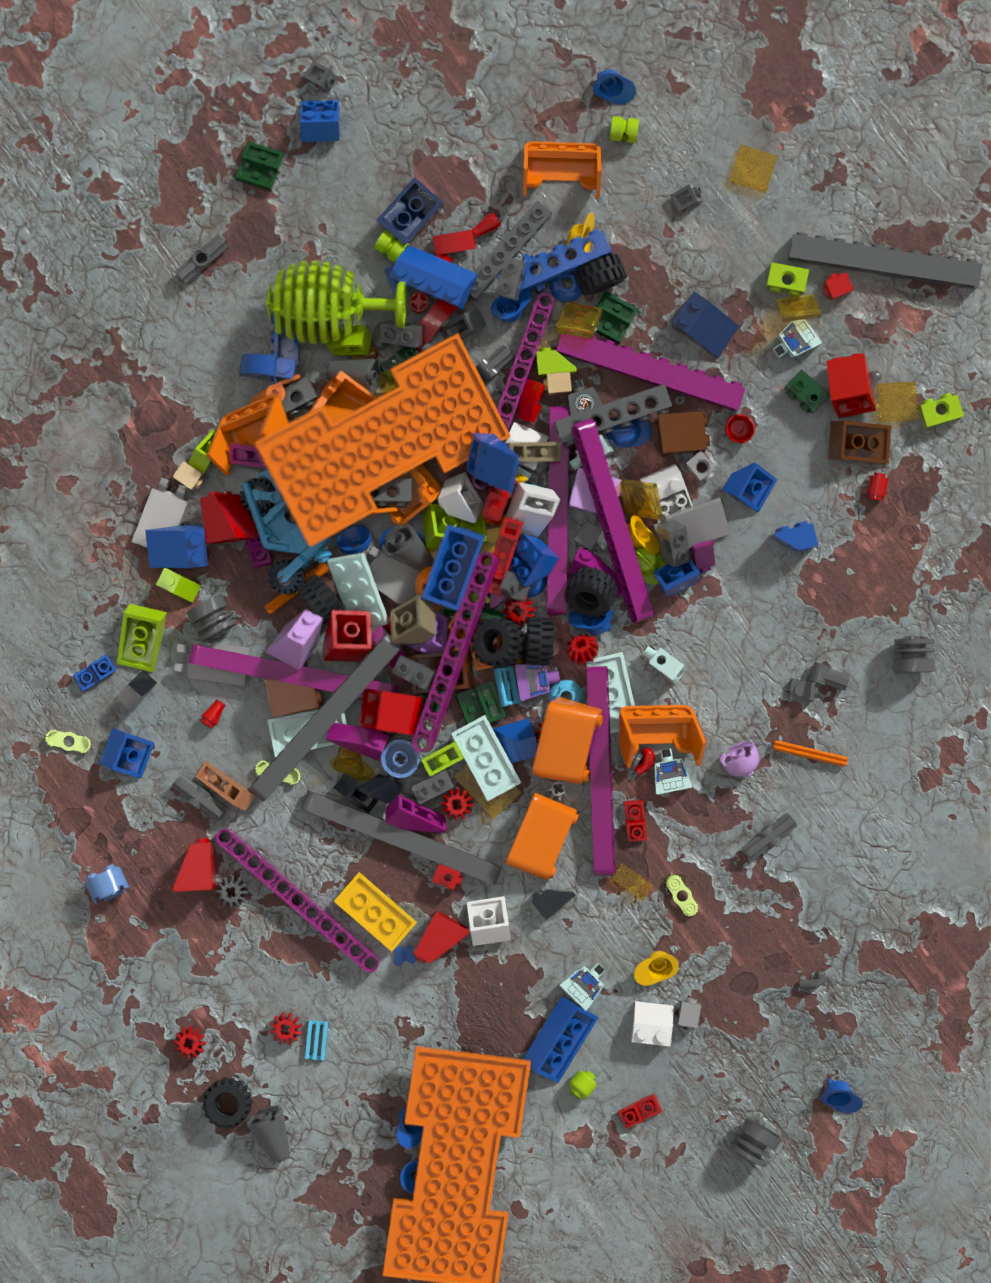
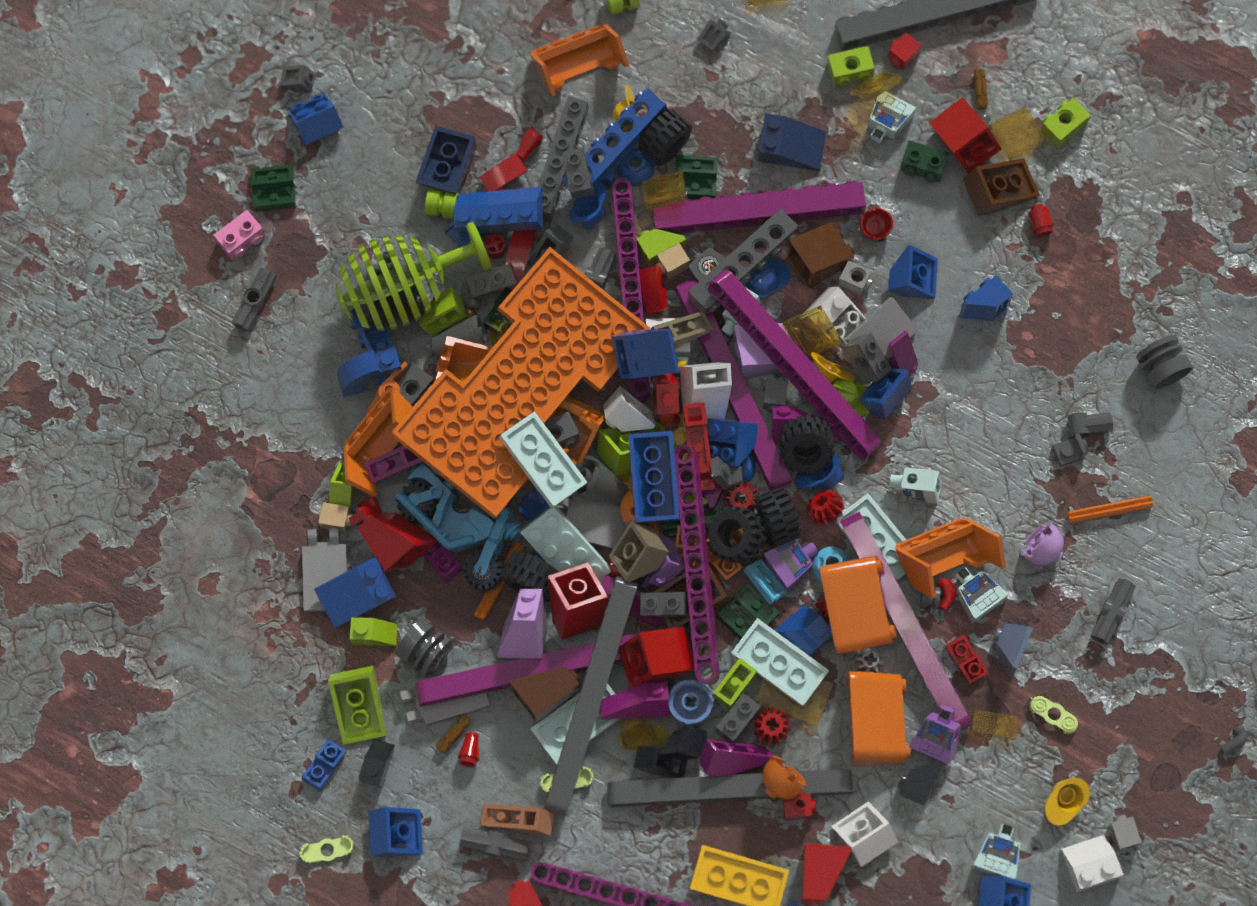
camera: 20 degrees left, 15 degrees down
none -> bright pink brick [213,210,265,260]
none -> red bracket [349,496,383,526]
none -> pearl gold axle [436,714,471,753]
none -> light aqua plate [498,411,587,509]
none -> orange cylinder [762,755,807,799]
none -> medium lavender torso [909,706,961,764]
none -> pearl gold axle [973,69,989,109]
none -> sand blue slope [993,623,1033,678]

